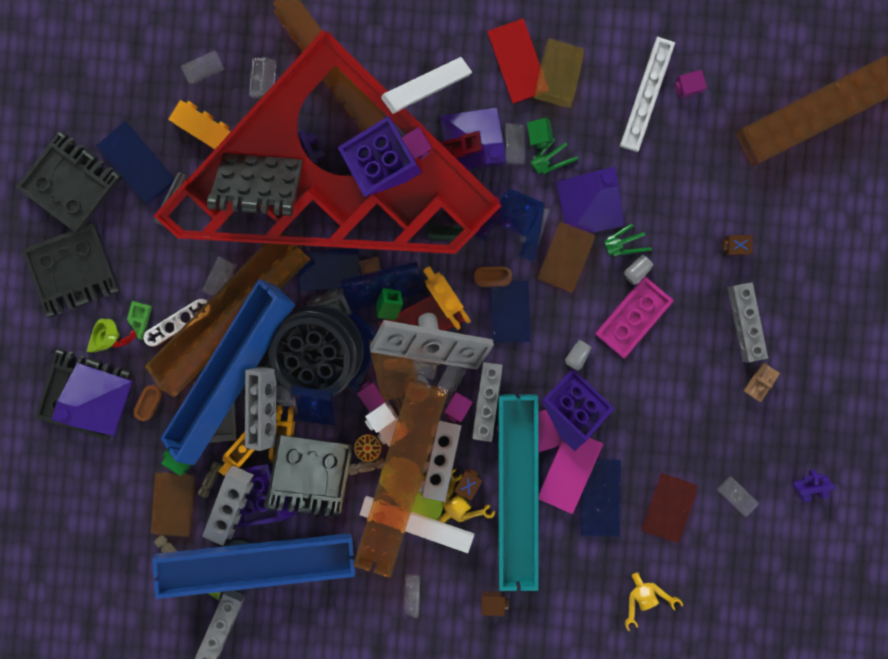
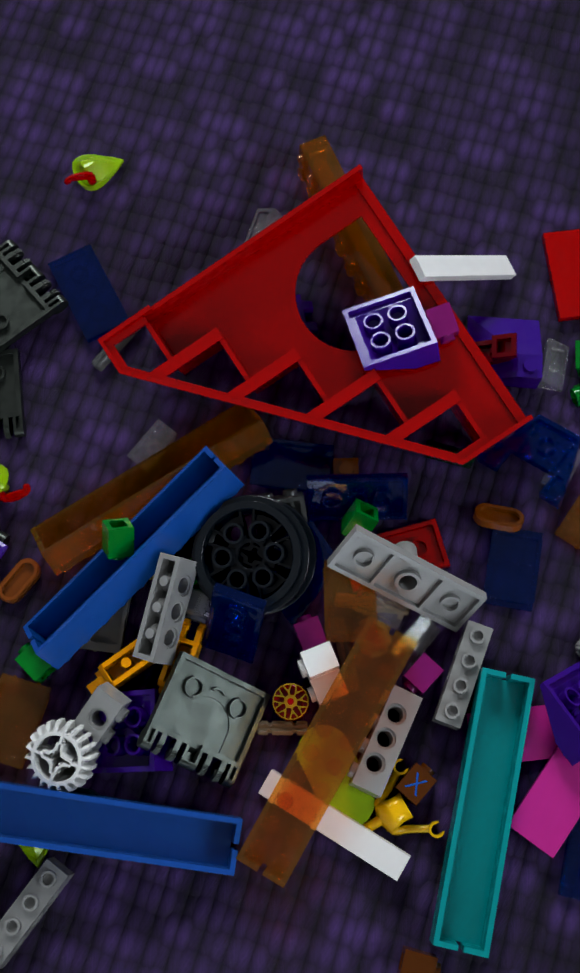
camera: 15 degrees right, 15 degrees down
bright green tile [127,301,152,340] -> none
white beam [144,299,211,346] -> none
light orange brick [168,100,230,149] -> none
clear plate [181,50,224,85] -> none
dark tan axle [198,461,223,498] -> none
pearl dark grey hinge [207,153,303,216] -> none
clear slope [404,574,420,618] -> none
light orange hinge [423,266,471,330] -> none
none -> white gear [24,718,99,792]
none -> lime piece [64,154,124,191]
none -> green brick [102,517,134,560]

